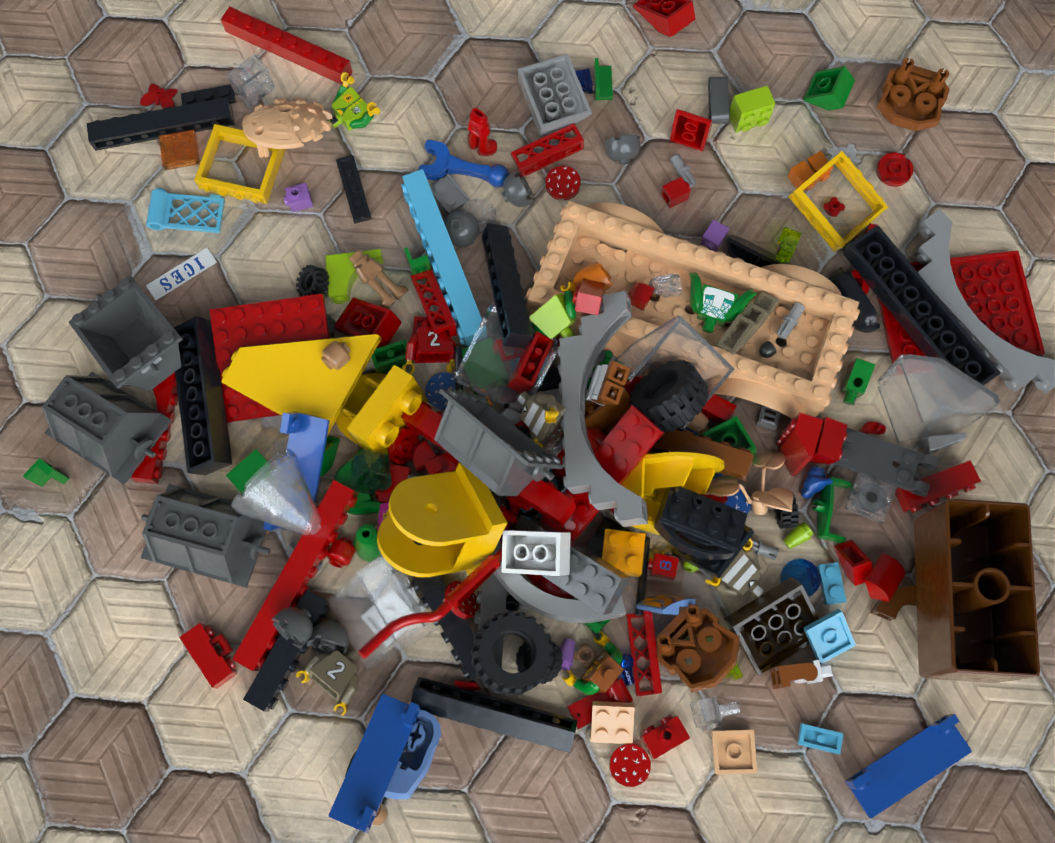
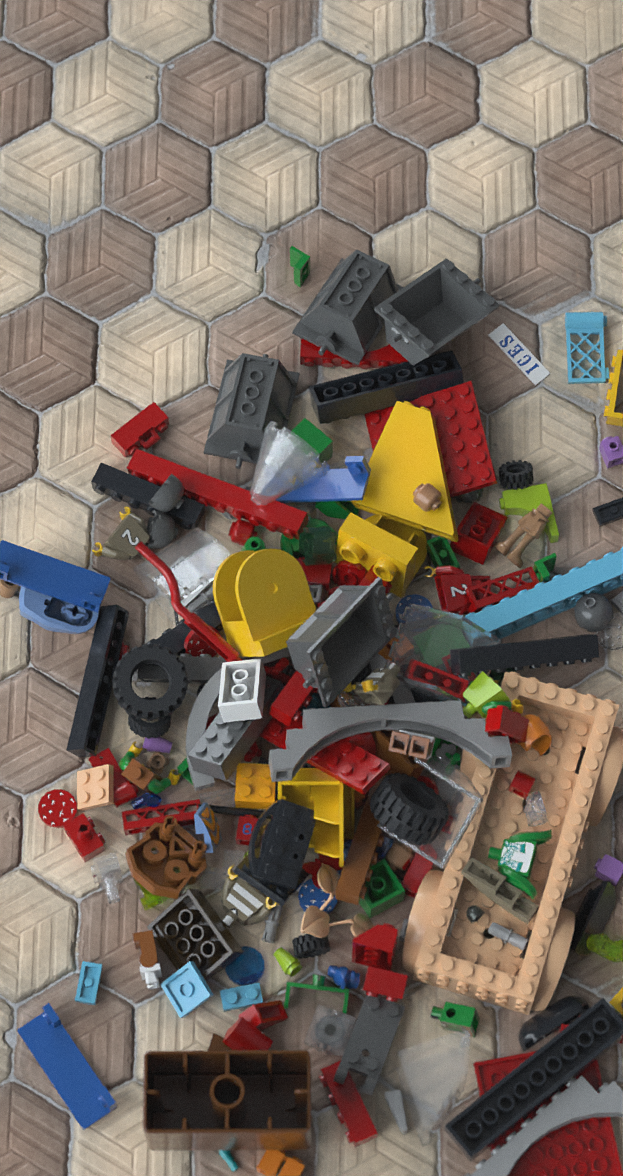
camera: 85 degrees right, 5 degrees down
light nougat plate [711,730,757,774] -> none
red arm [858,421,886,435] -> none

